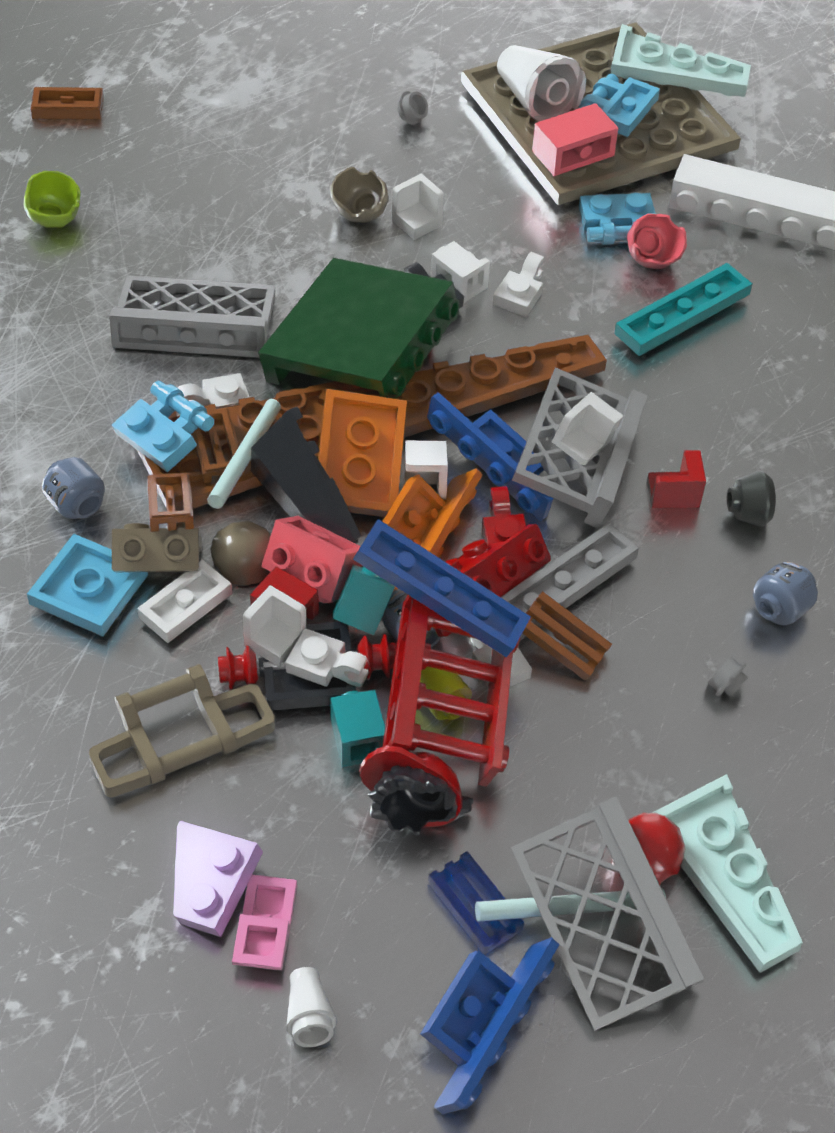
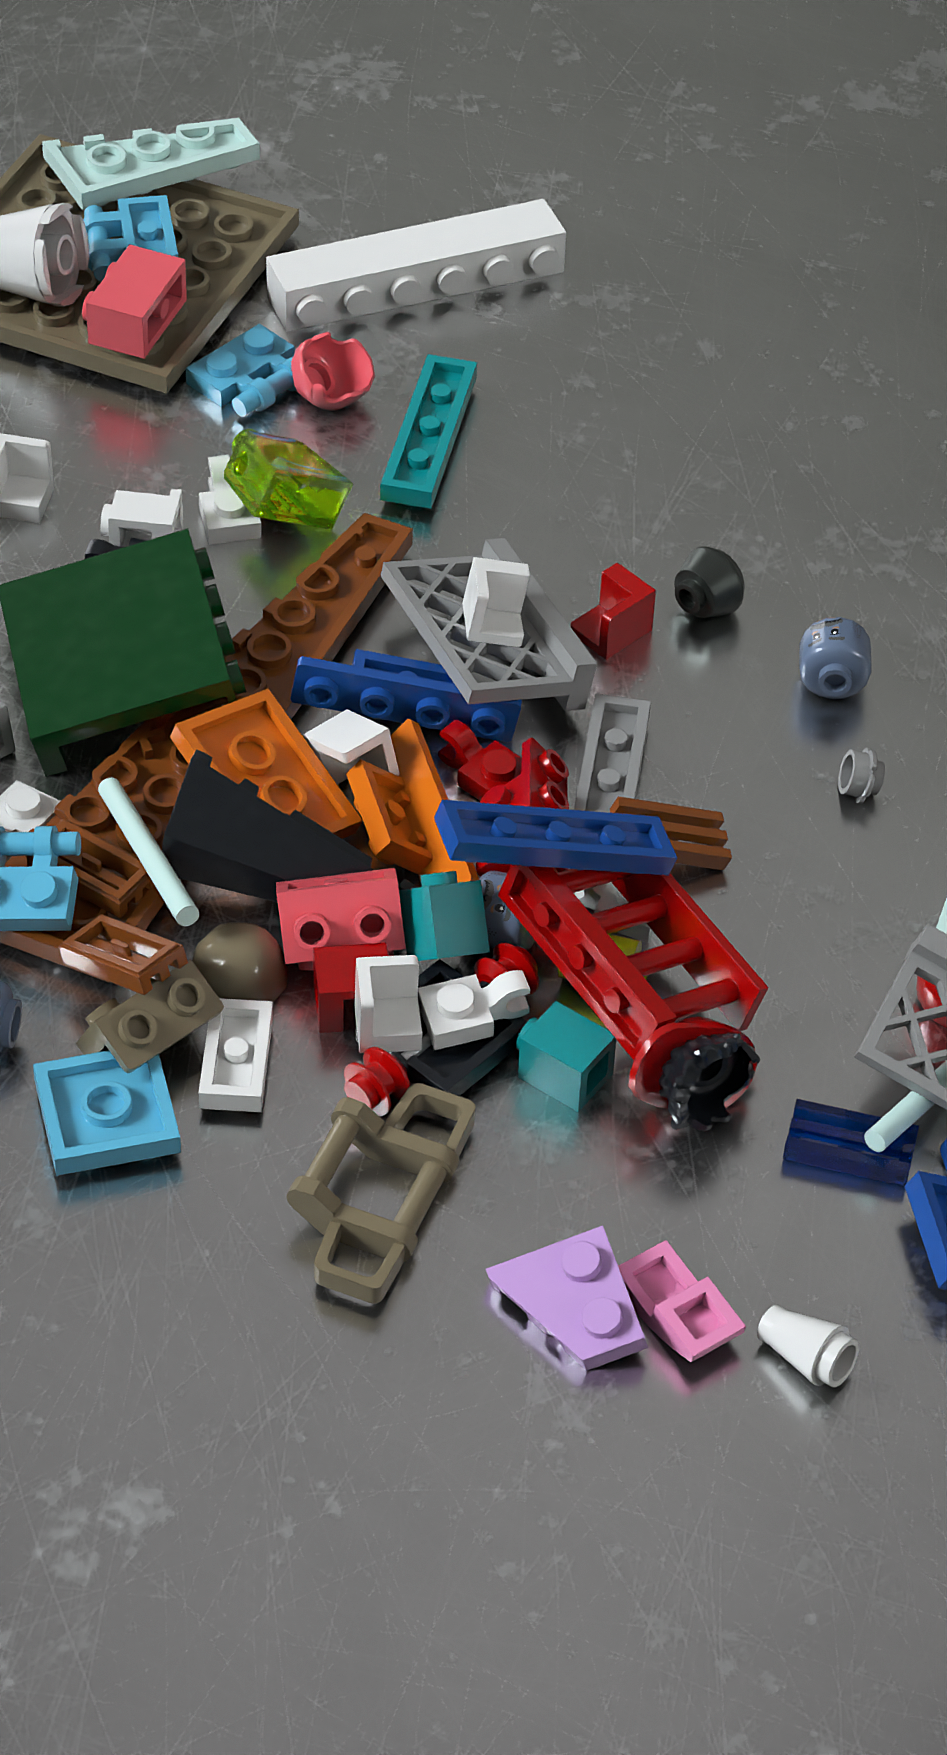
camera: 40 degrees left, 5 degrees down
none -> clear neon green torso [224,429,354,530]

